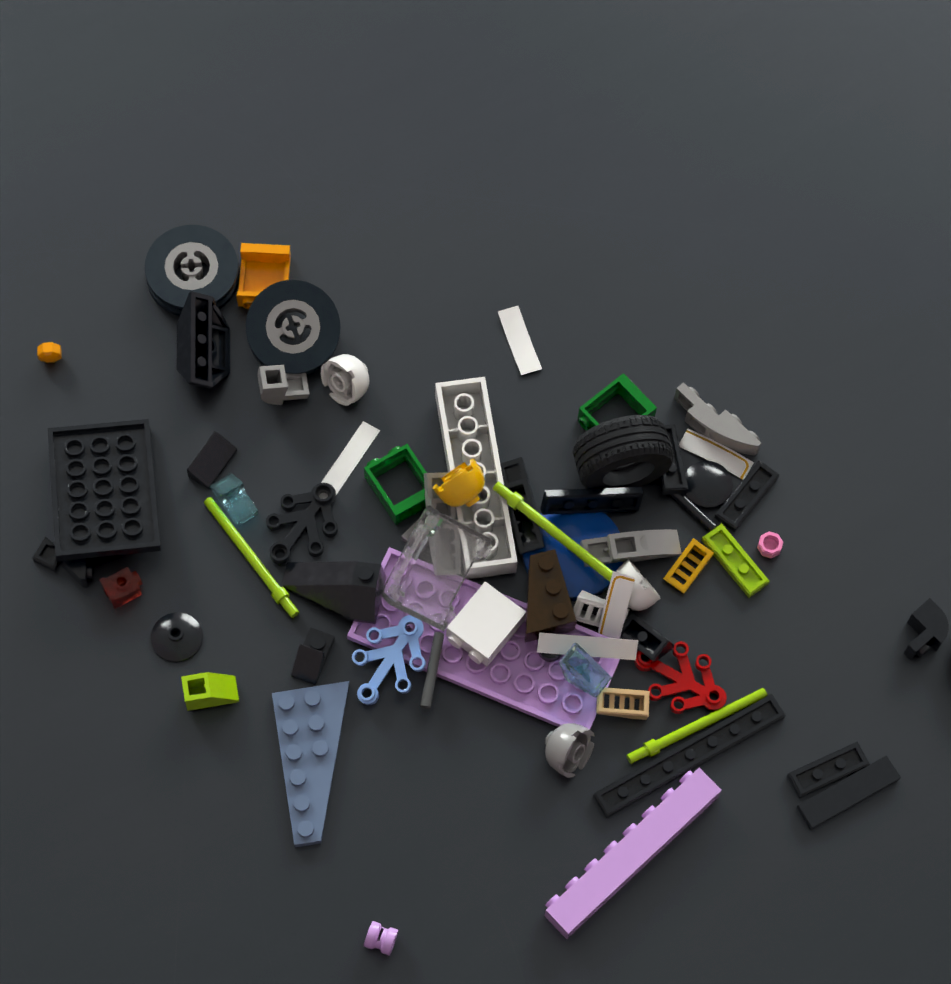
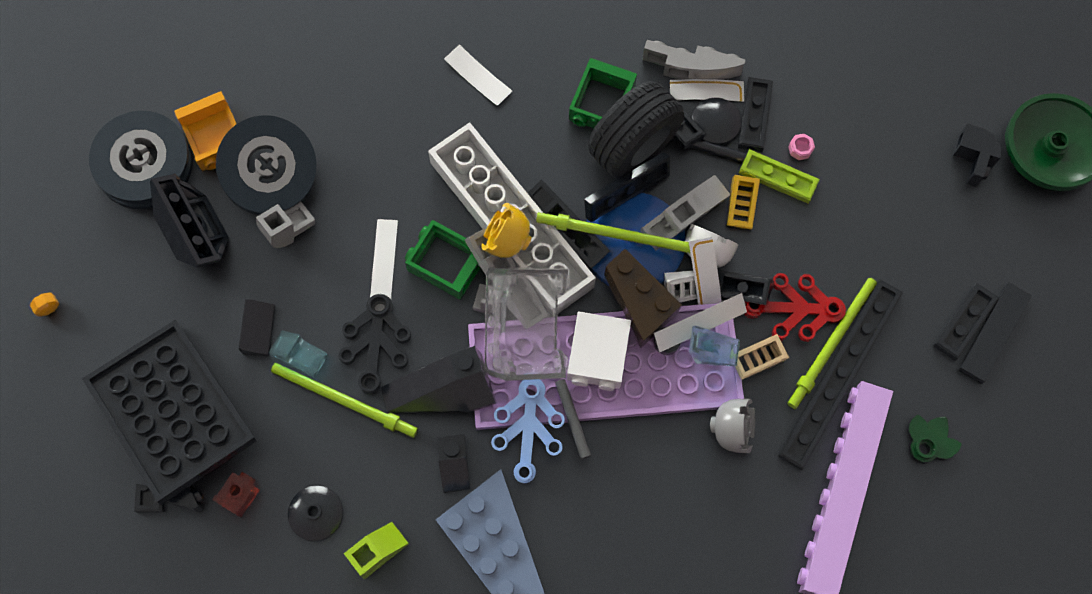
camera: 25 degrees left, 5 degrees up
white cylinder [320,354,369,406] -> none
none -> dark green plate [909,415,962,463]

